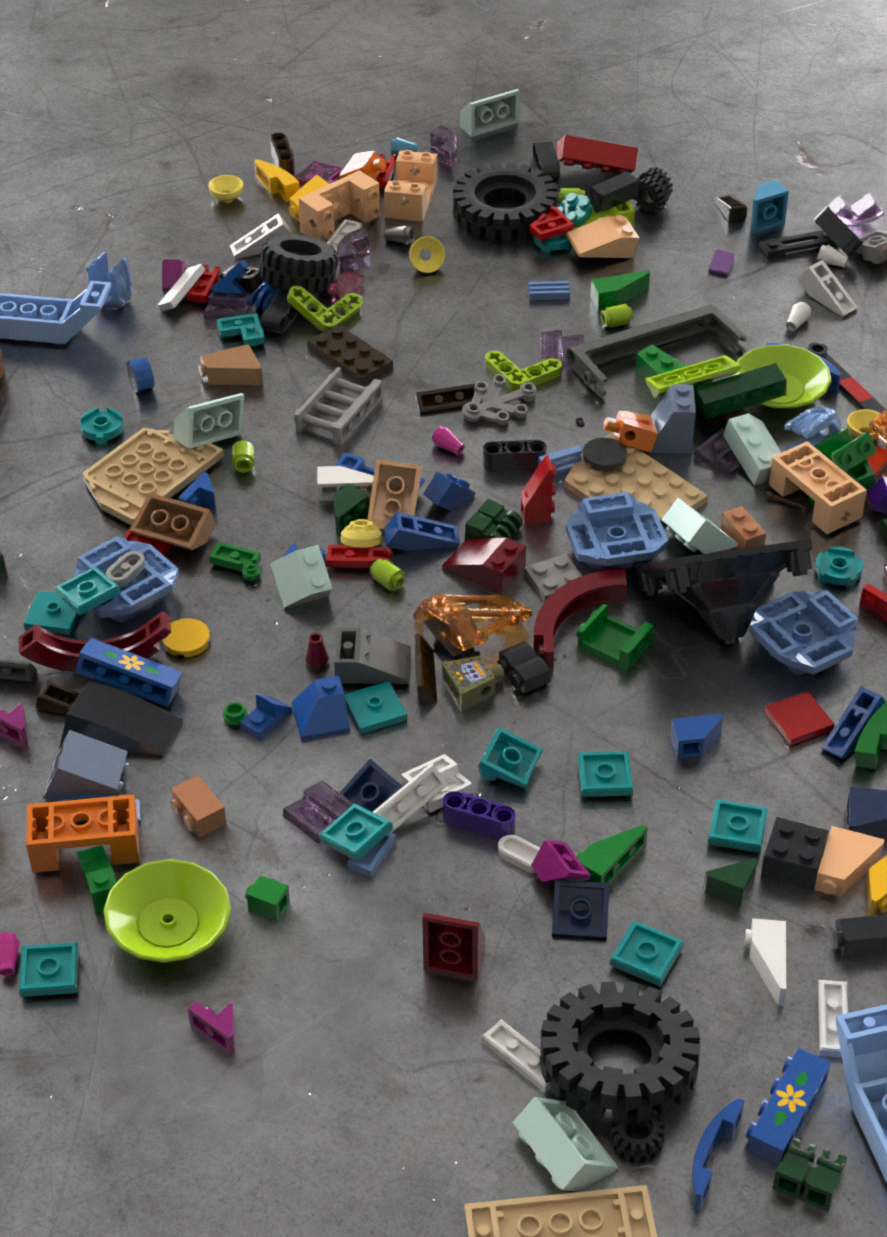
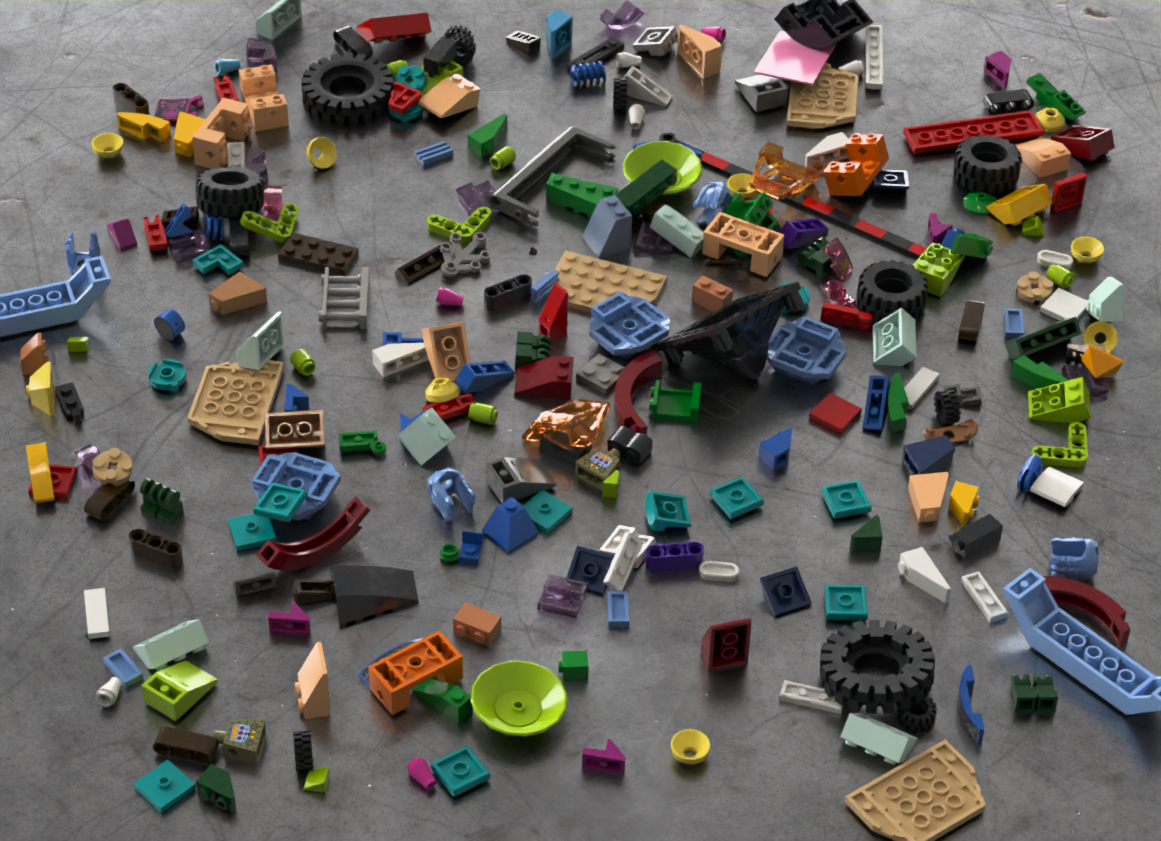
camera: 30 degrees left, 0 degrees up
sand blue slope [43,730,129,801] -> none
blue brick [76,638,183,707] -> none
light grey plate [106,551,146,588] -> none
white tile [157,264,205,311] -> none
yellow tile [162,618,210,657] -> none
white slope [230,213,292,259] -> none
dark red cone [305,633,329,669] -> none
teal plate [318,803,394,861] -> none
dark green slope [333,484,369,535] -> none
orange torso [339,151,386,180] -> none
flat silver cone [384,225,414,244] -> none
dark brown slope [414,633,437,703] -> none
blue slope [423,471,476,510] -> none
magenta slope [531,840,590,884] -> none
green slope [576,824,648,883] -> none
black tile [582,437,627,471] -> none
orange torso [603,411,658,453] -> none
lime slope [645,355,741,398] -> none
light aqua slope [662,498,738,554] -> none
medium lavender slope [708,249,735,275] -> none
blue brick [745,1048,831,1166] -> none
black brick [761,817,829,890] -> none
black beam [813,206,863,257] -> none
none -> lime slope [67,337,88,352]
none -> medium blue piece [427,467,476,522]
none -> blue piece [570,61,606,86]
none -> lime slope [602,470,620,498]
none -> black tyre [613,78,627,109]
none -> light yellow piece [671,729,710,764]

